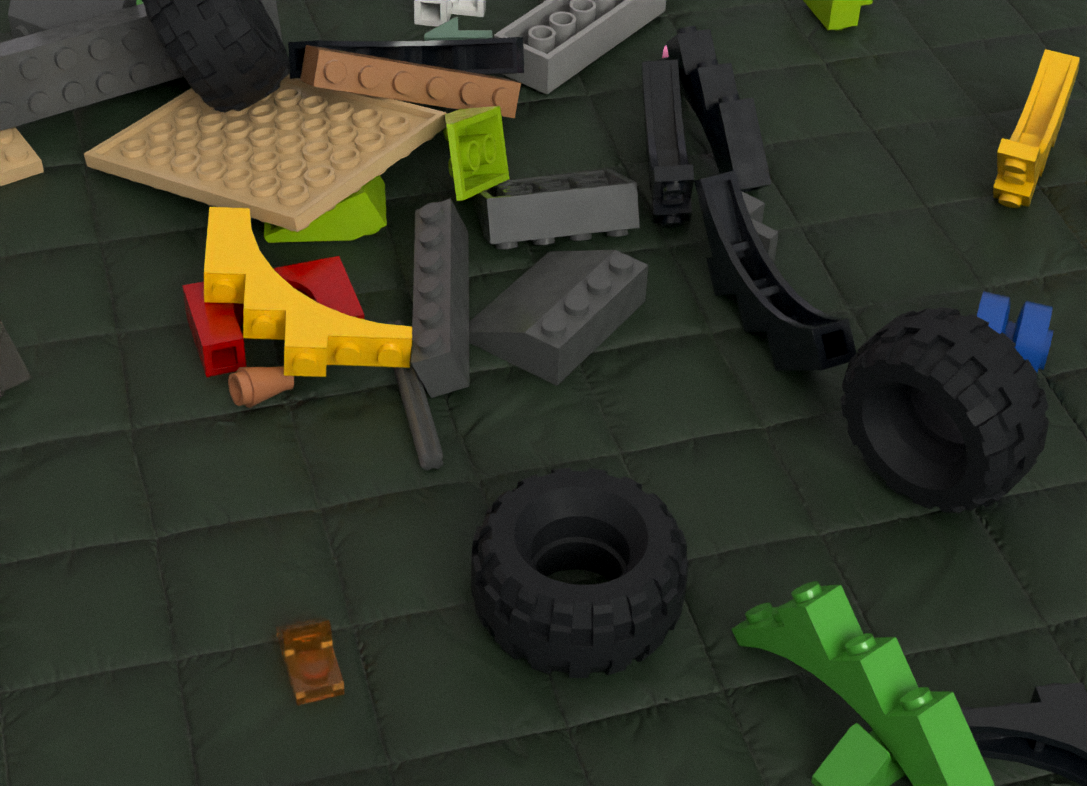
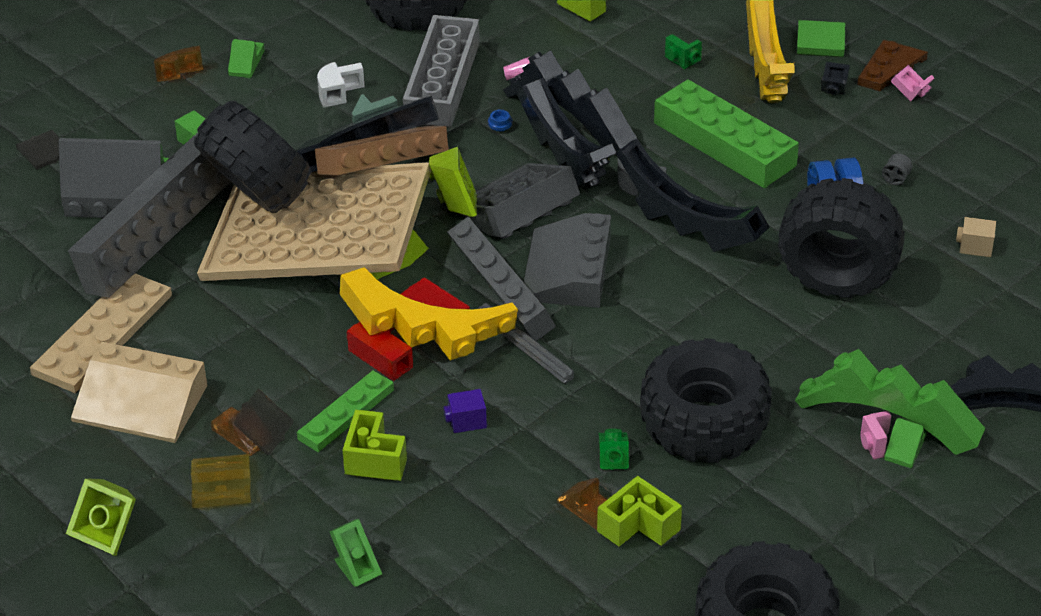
camera: 25 degrees left, 0 degrees up
nougat cone [228,366,294,408] -> none
none -> bright green plate [297,370,394,452]
none -> lime brick [343,410,407,481]
none -> dark purple brick [443,389,487,433]
none -> blue plate [488,110,512,132]
none -> lime brick [597,476,682,546]
none -> green bracket [599,429,629,469]
none -> bright green brick [654,79,799,188]
none -> green bracket [665,34,702,69]
none -> bright pink bracket [860,411,891,459]

